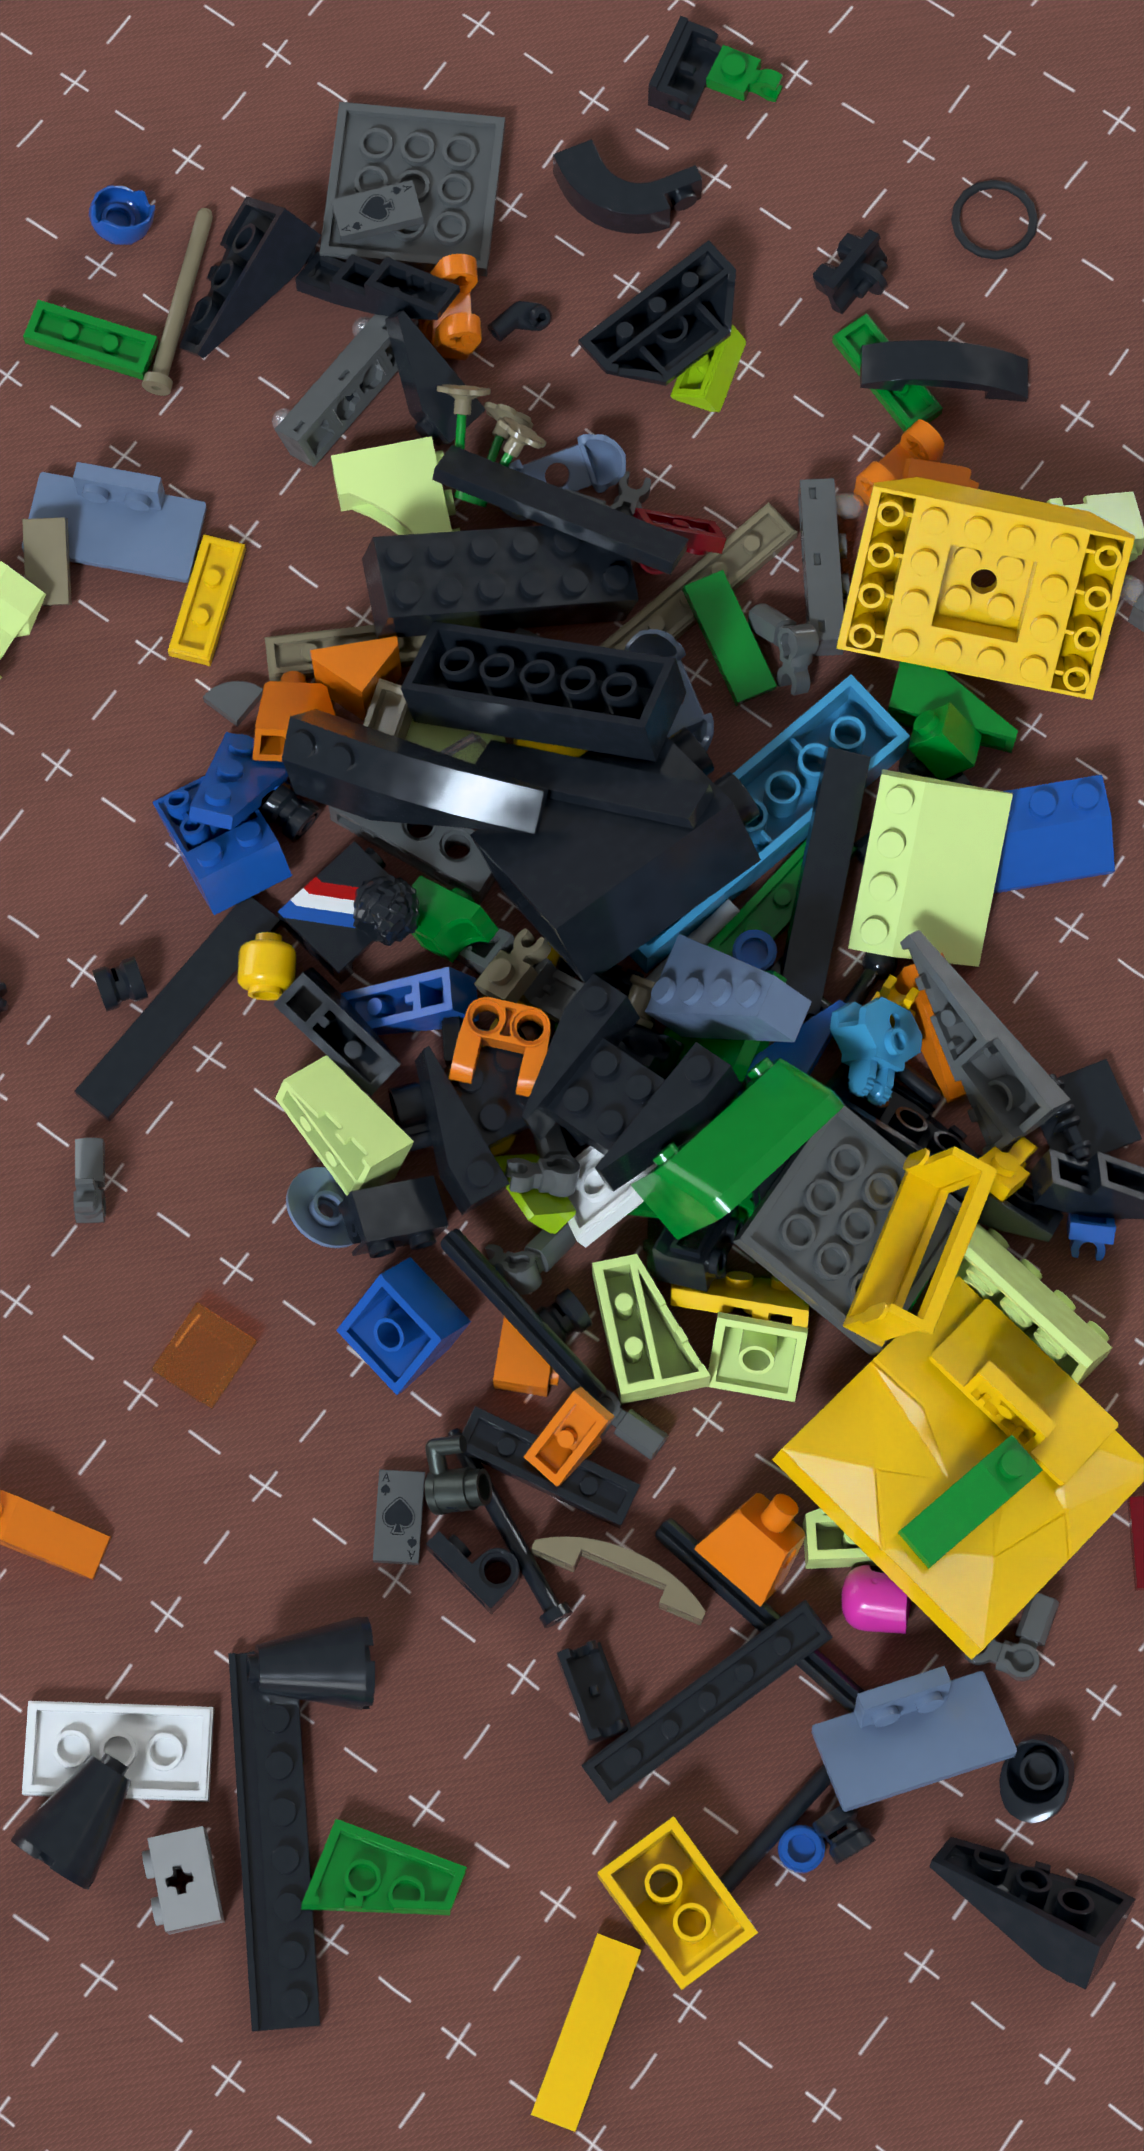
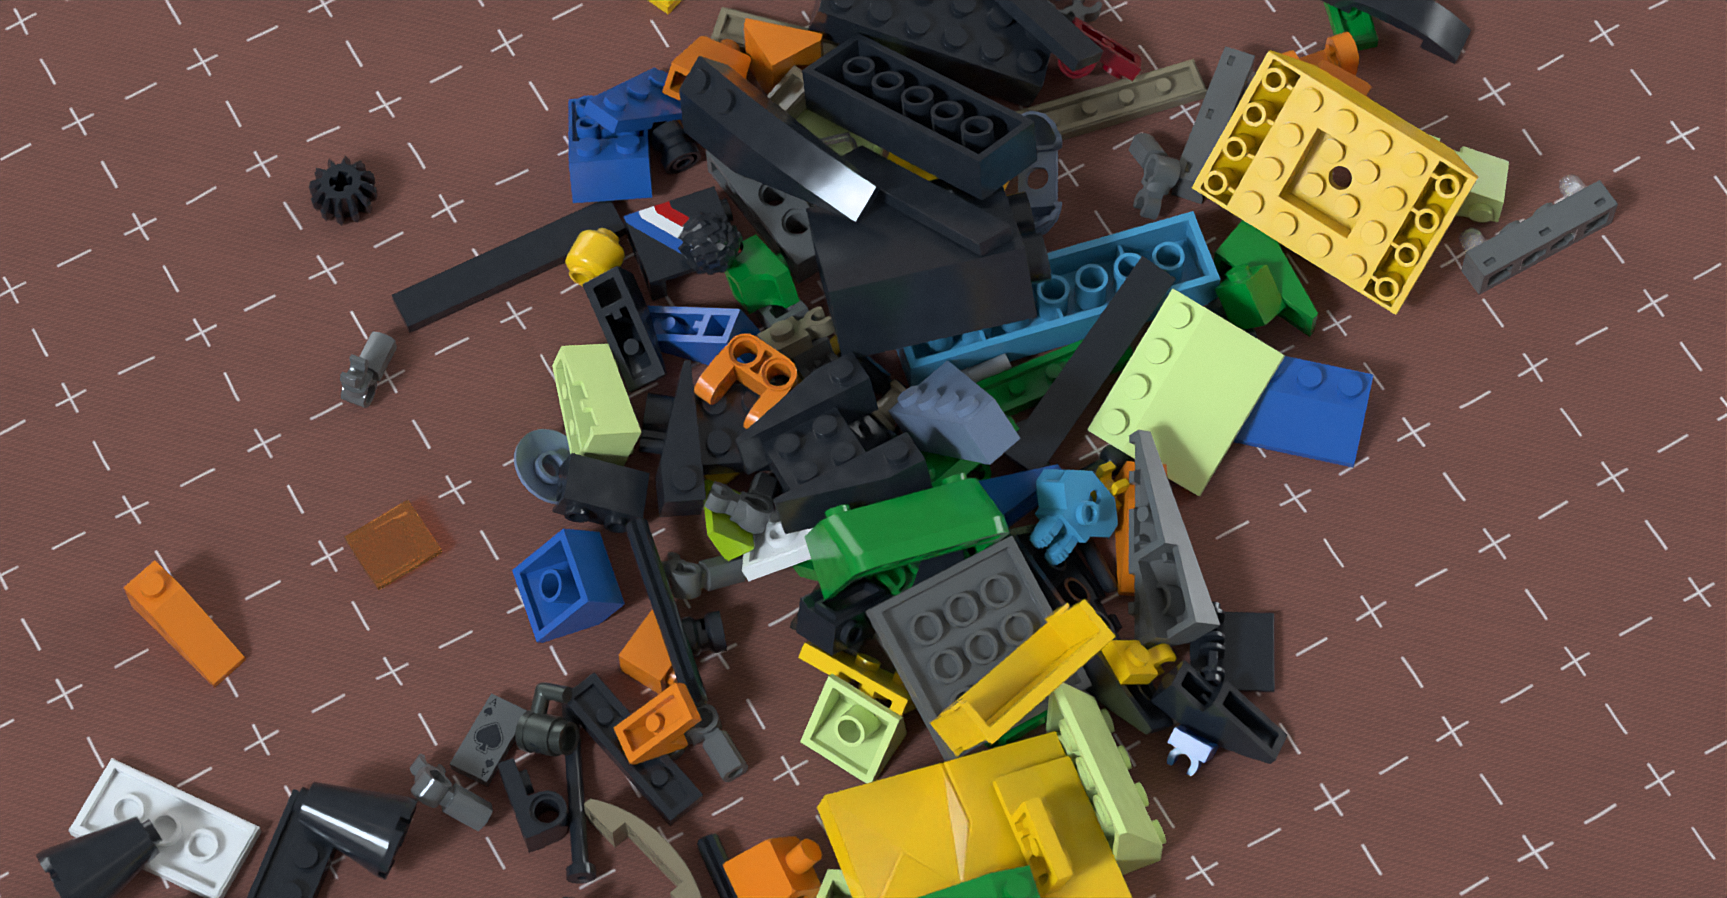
camera: 25 degrees right, 10 degrees down
black wheel [92,956,149,1012] -> none
dark grey tile [203,681,263,727] -> none
yellowish green wedge [592,1254,711,1404] -> none
green tile [682,570,777,706] -> none
blue tile [732,930,777,971] -> none
none -> dark grey bar [410,753,493,831]

